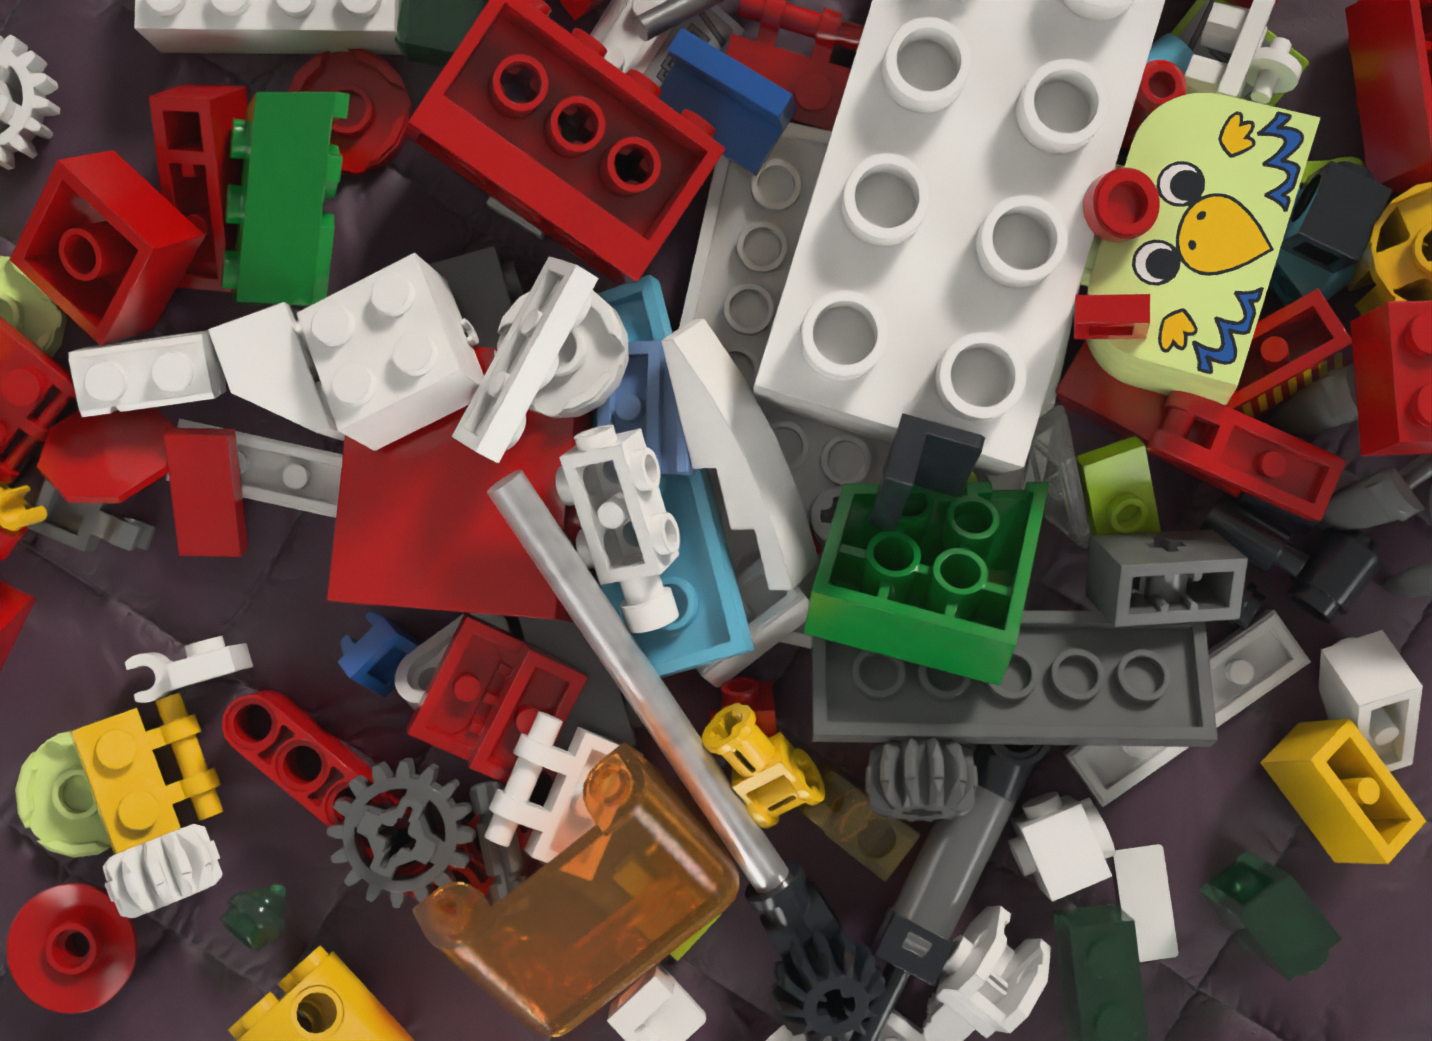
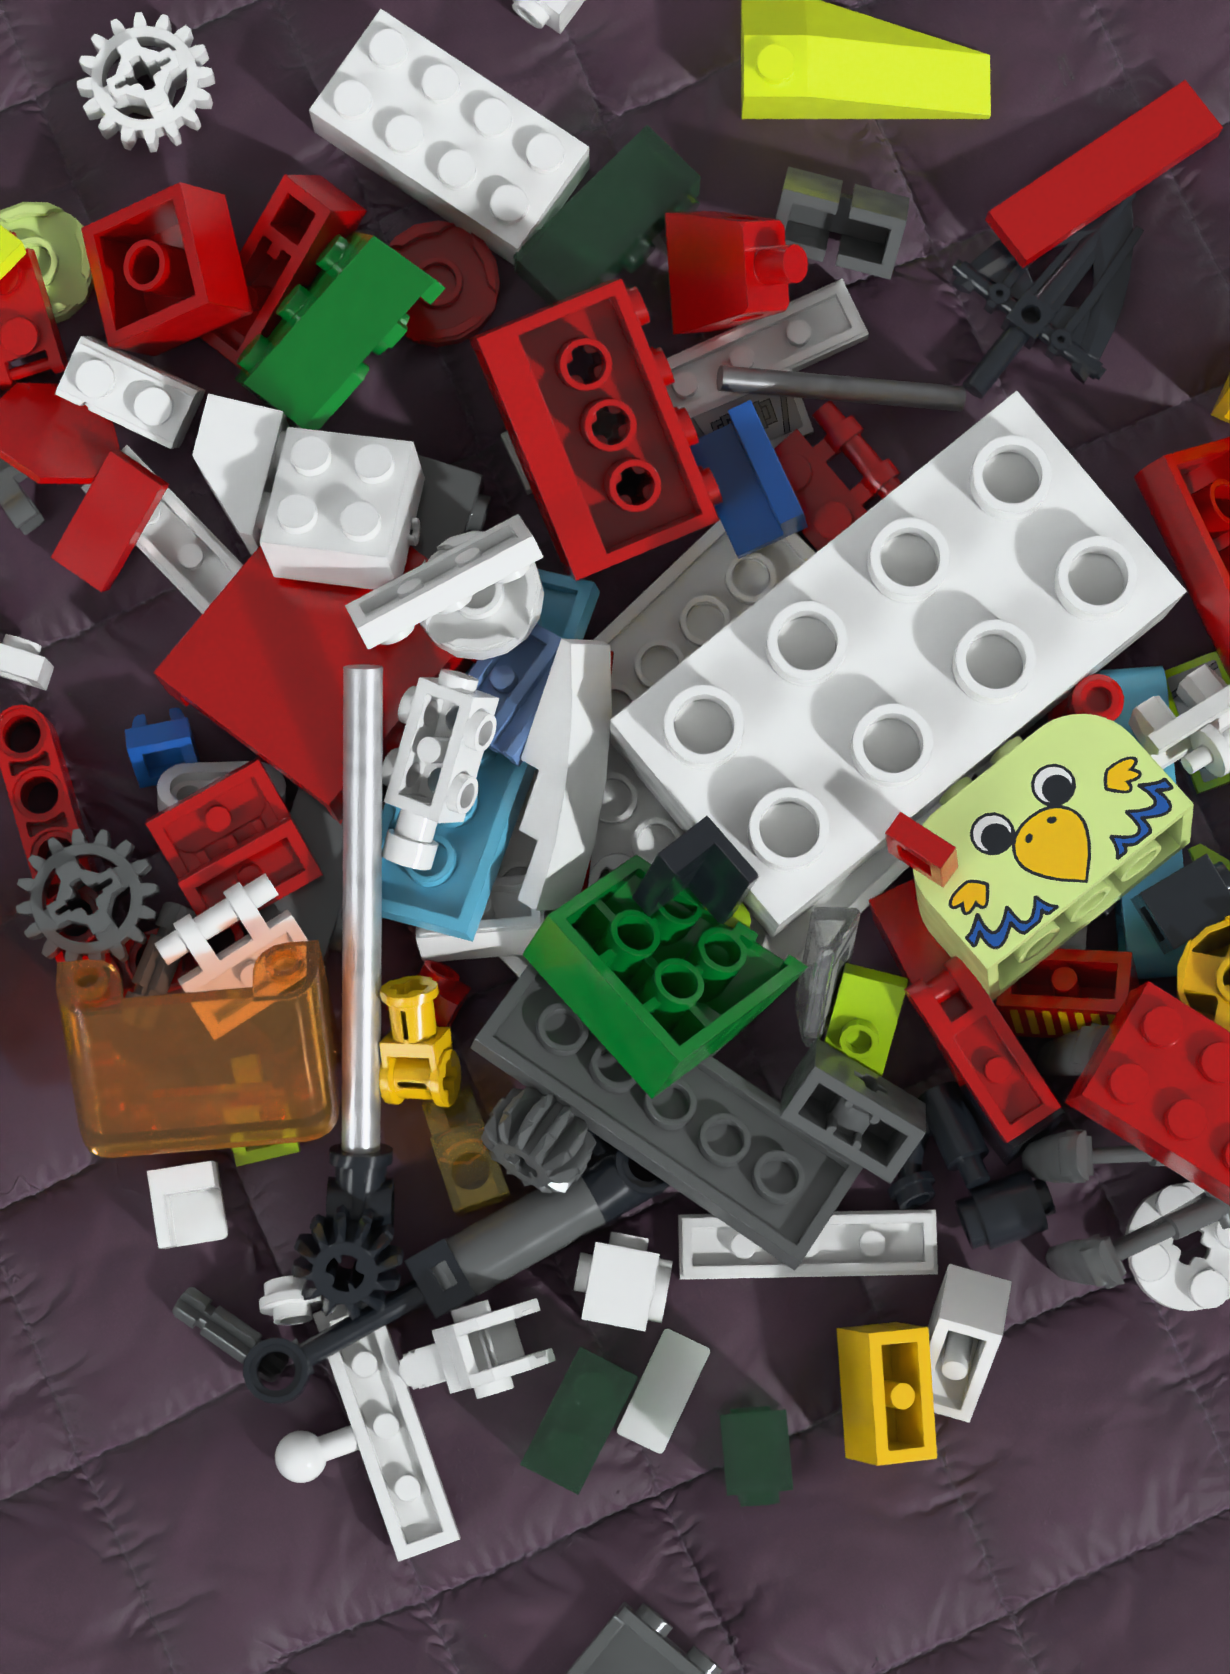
camera: 30 degrees right, 5 degrees down
red tile [1083,168,1160,243] -> none

